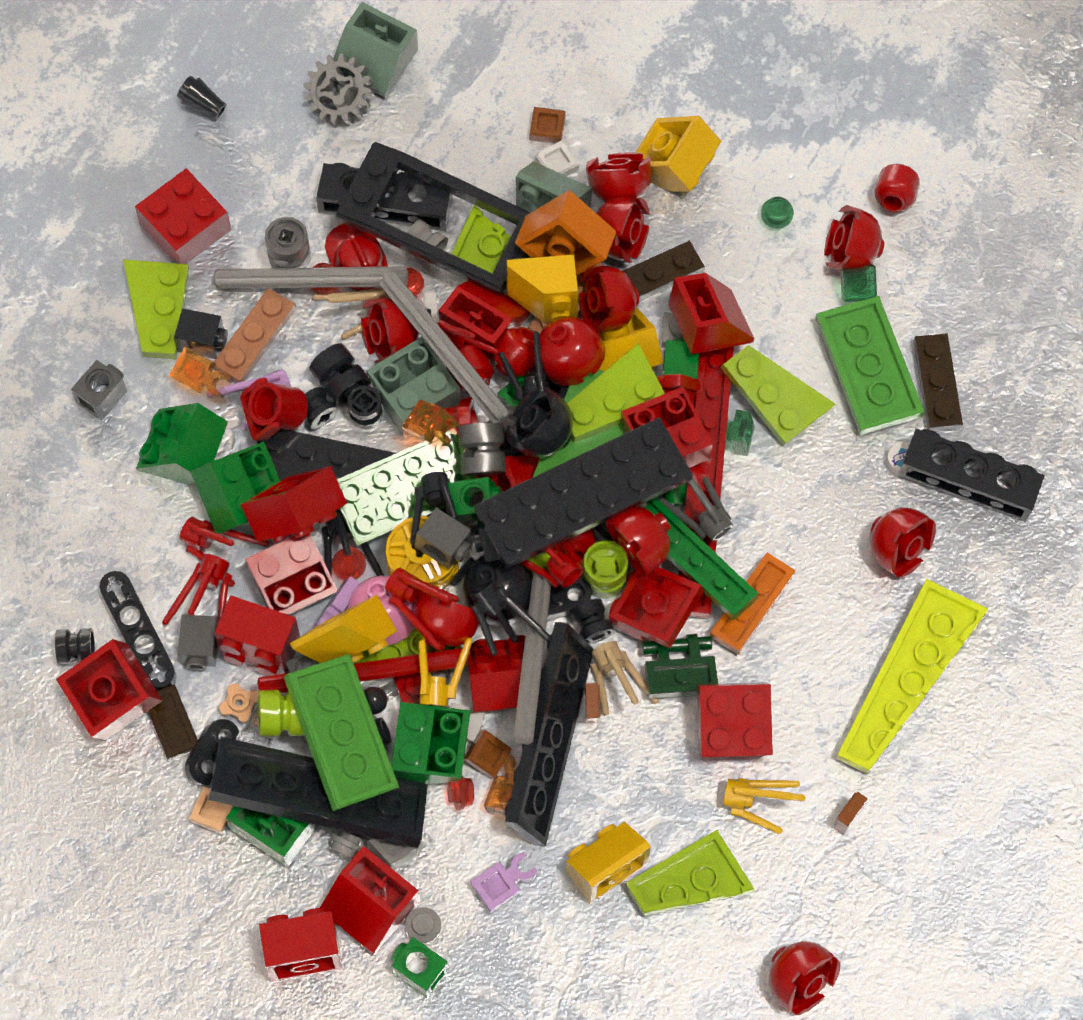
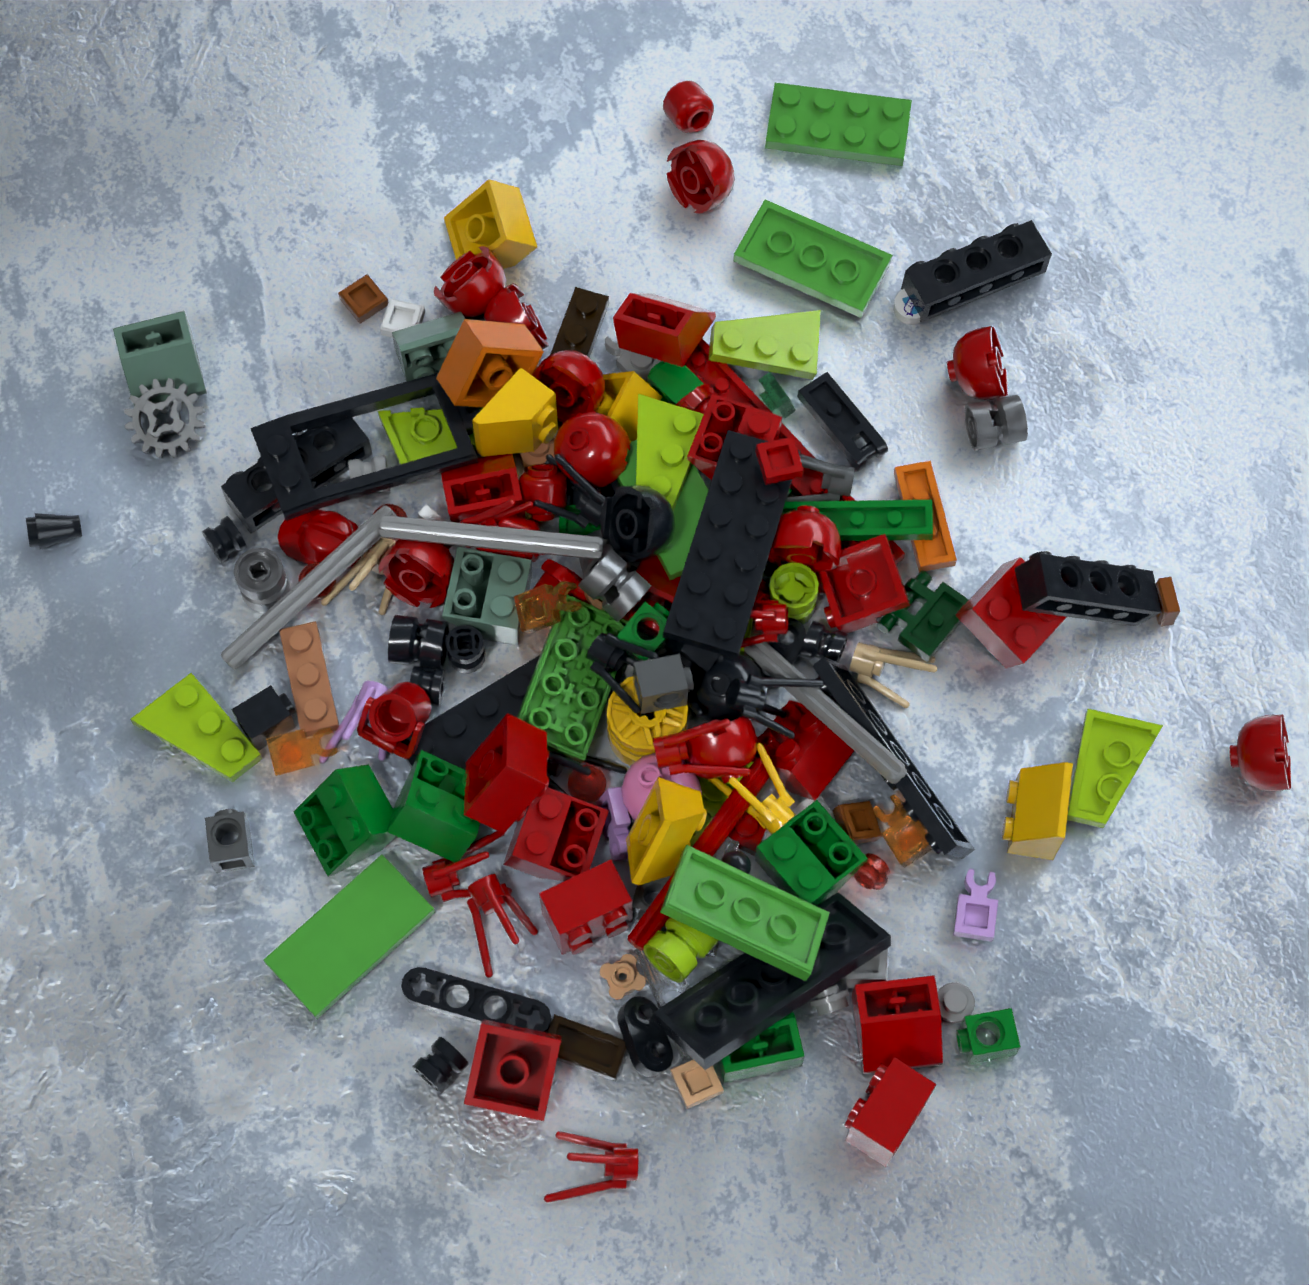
camera: 45 degrees left, 0 degrees up
red brick [135,168,231,264] -> none
dark grey brick [178,615,218,670] -> none
dark orange tile [585,683,601,722] -> none
yellow plant [723,778,806,834] -> none
clear green plate [761,196,794,229] -> none
neon yellow wing [836,579,988,774] -> none
clear green plate [840,264,877,303] -> none
dark brown plate [913,333,963,432] -> none
none -> black wheel [202,516,247,563]
none -> bright green tile [263,854,435,1019]
none -> red plant [544,1131,638,1203]
none -> red plate [755,436,804,485]
none -> bright green plate [765,82,912,166]
none -> black plate [797,372,888,471]
none -> flat silver wheel [965,395,1028,451]
none -> black brick [1015,551,1162,626]

